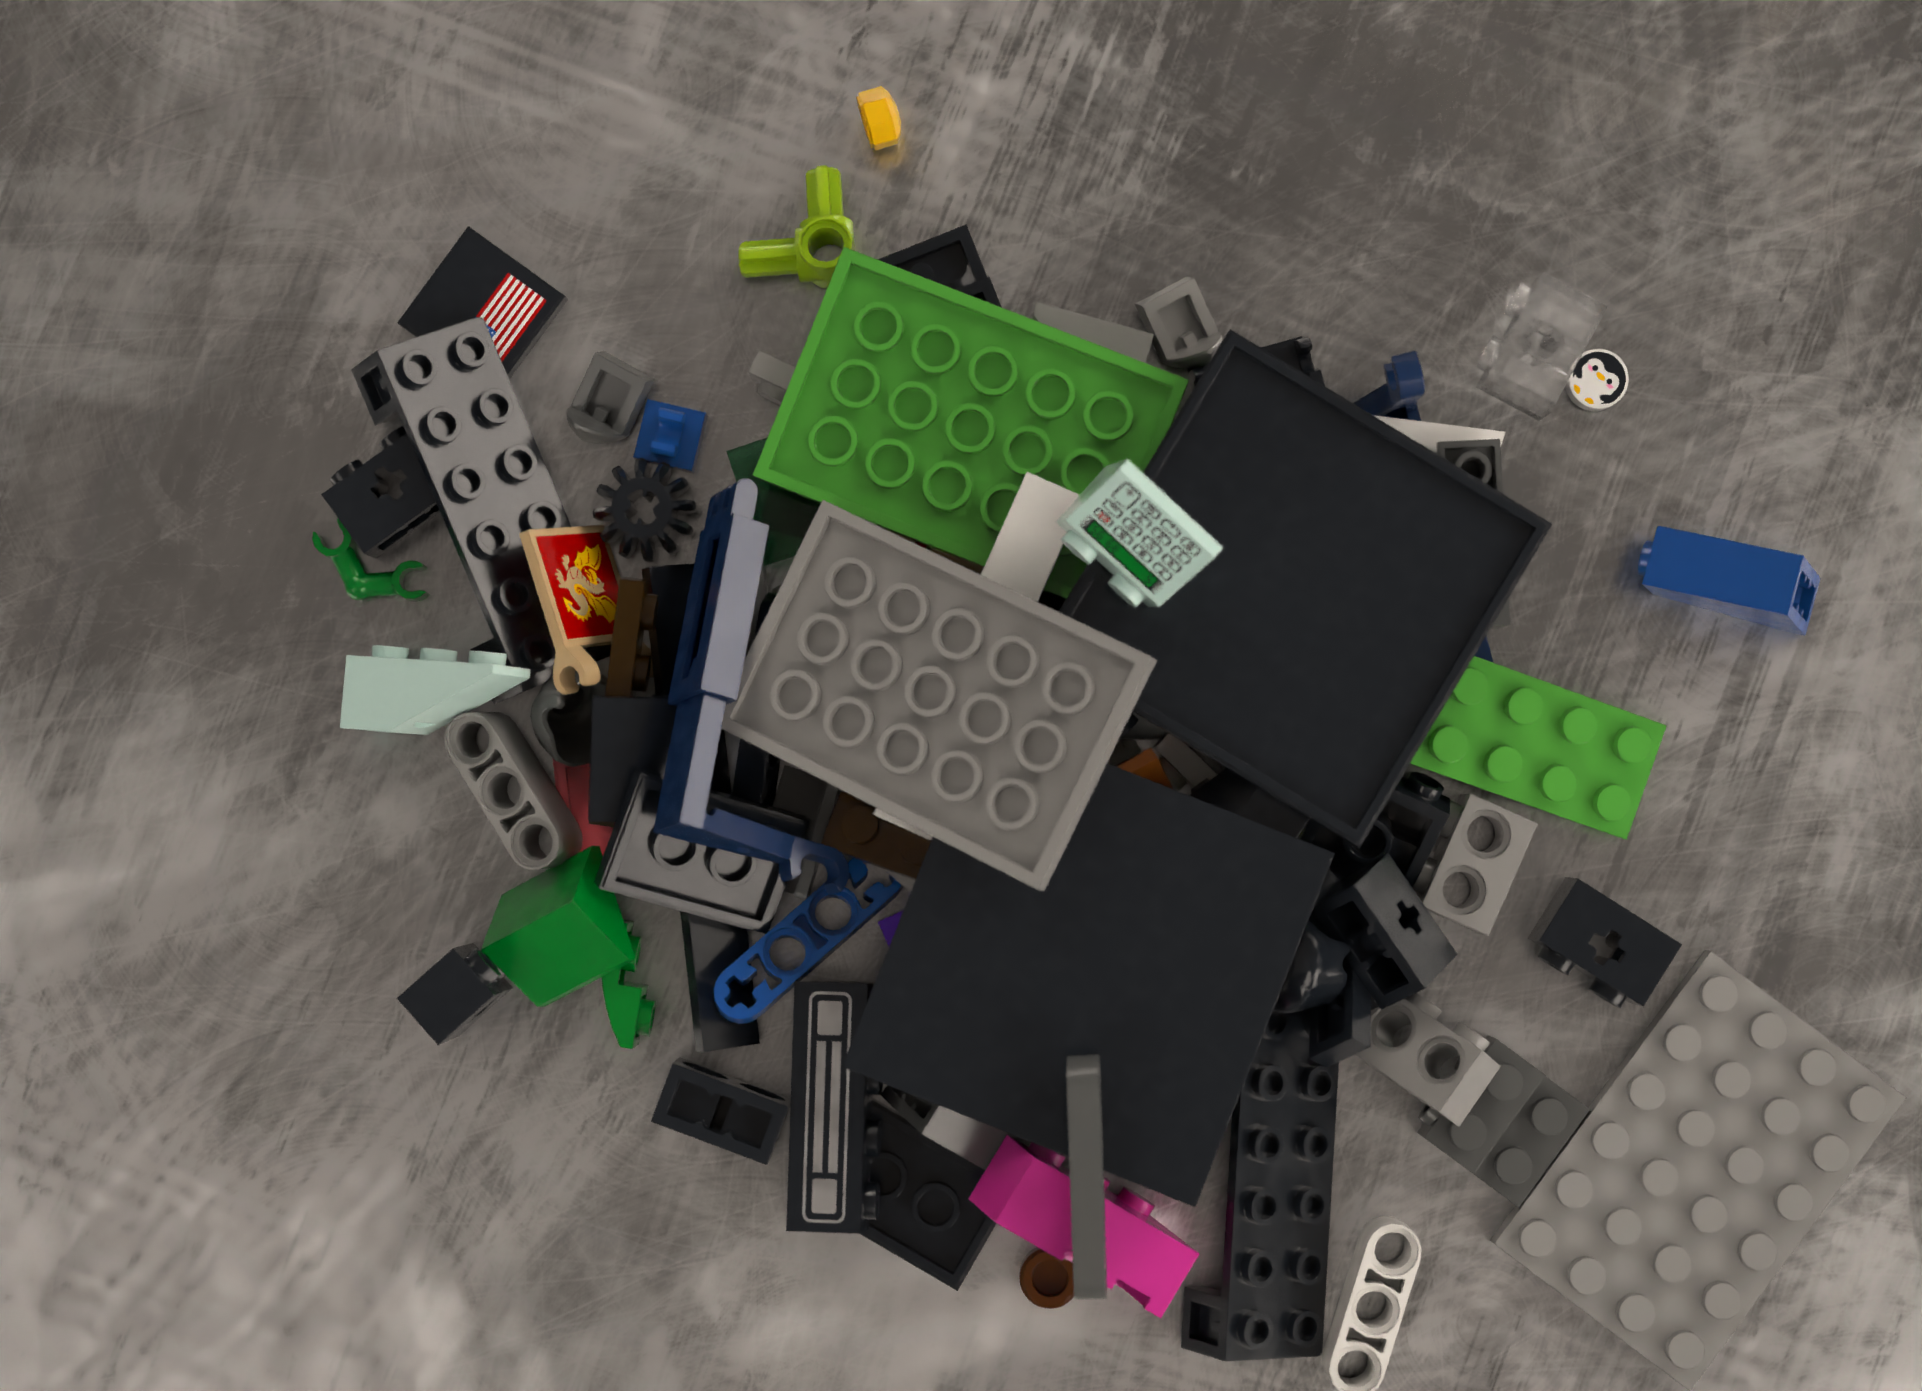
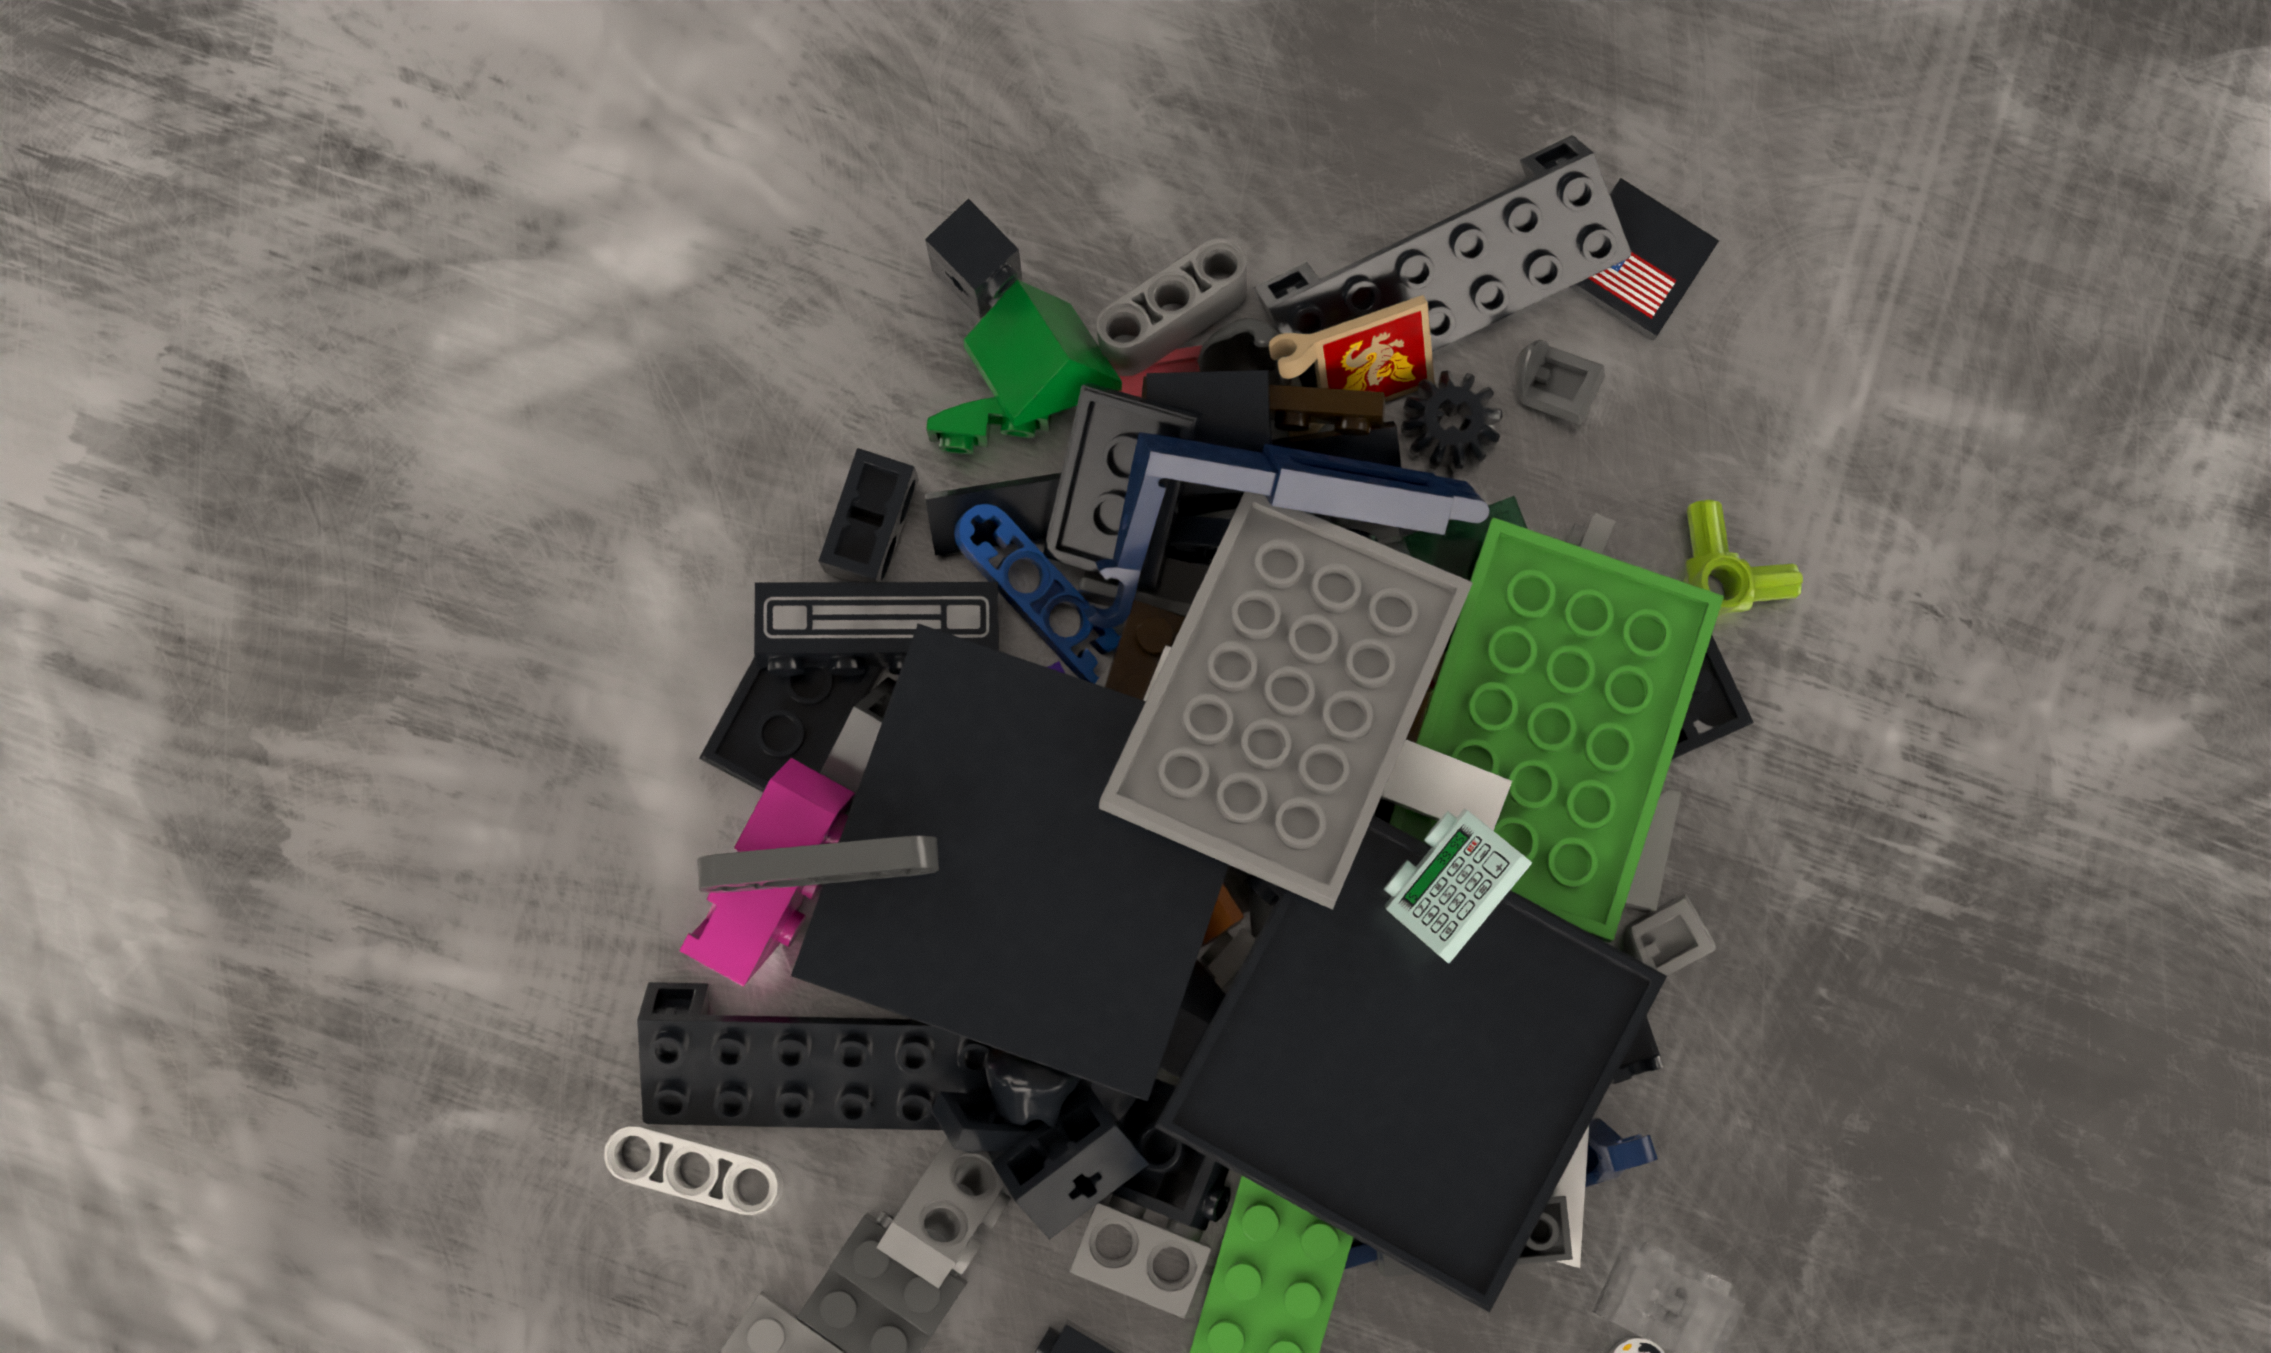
camera: 85 degrees right, 5 degrees down
green arm [312,519,430,602] -> none
black brick [321,426,440,559] -> none
light aqua slope [340,645,531,735] -> none
blue tile [633,399,708,474] -> none
yellow tile [856,86,901,151] -> none
reddish brown tile [1019,1247,1074,1309] -> none

